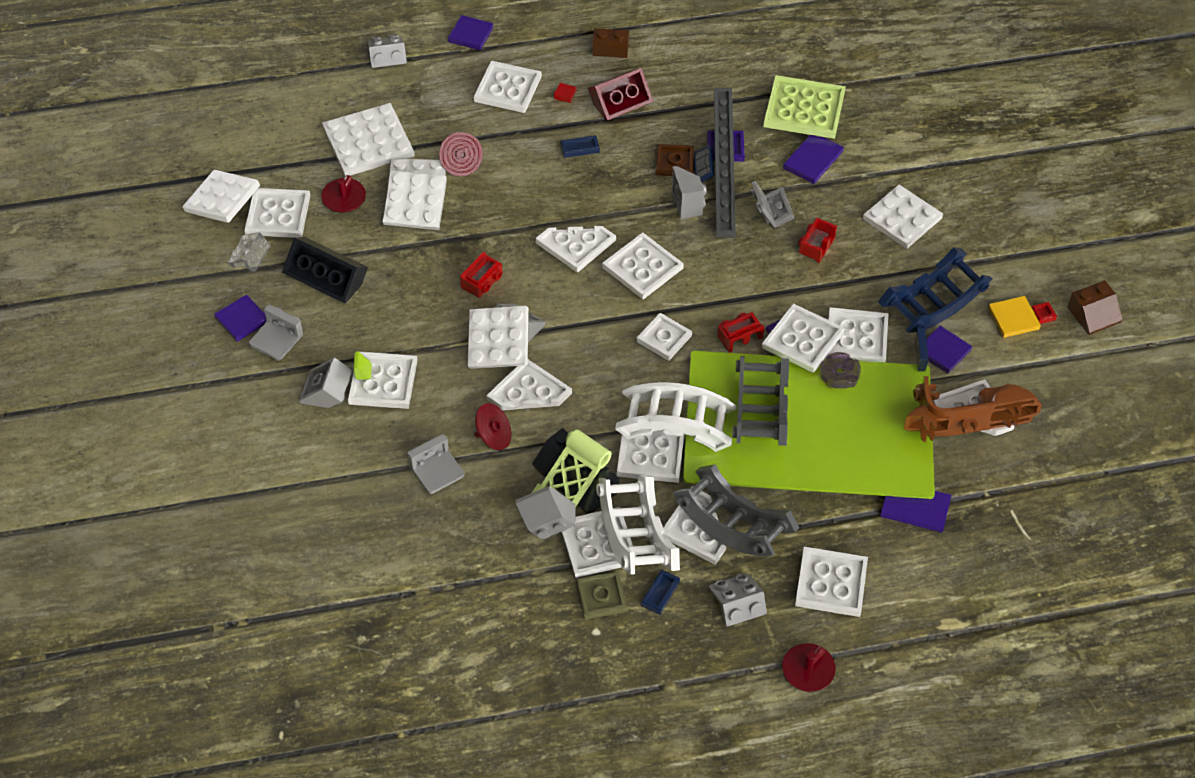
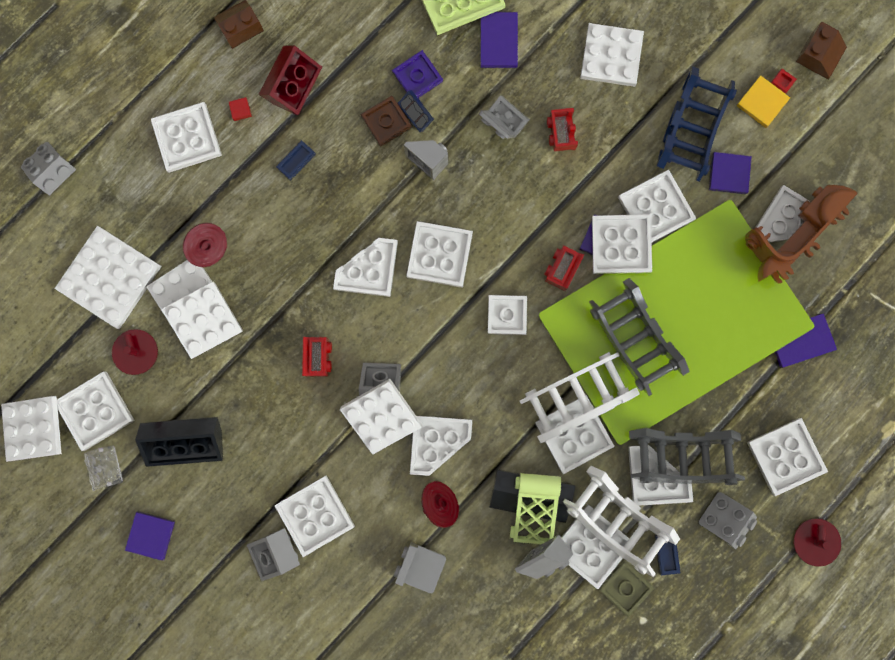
camera: 30 degrees left, 30 degrees up
light grey bracket [249,304,303,360] -> none
lime slope [353,351,372,380] -> none
dark purple tile [448,15,494,51] -> none
dark grey plate [714,88,735,238] -> none
plate [820,352,861,389] -> none
dark blue tile [915,328,929,372] -> none

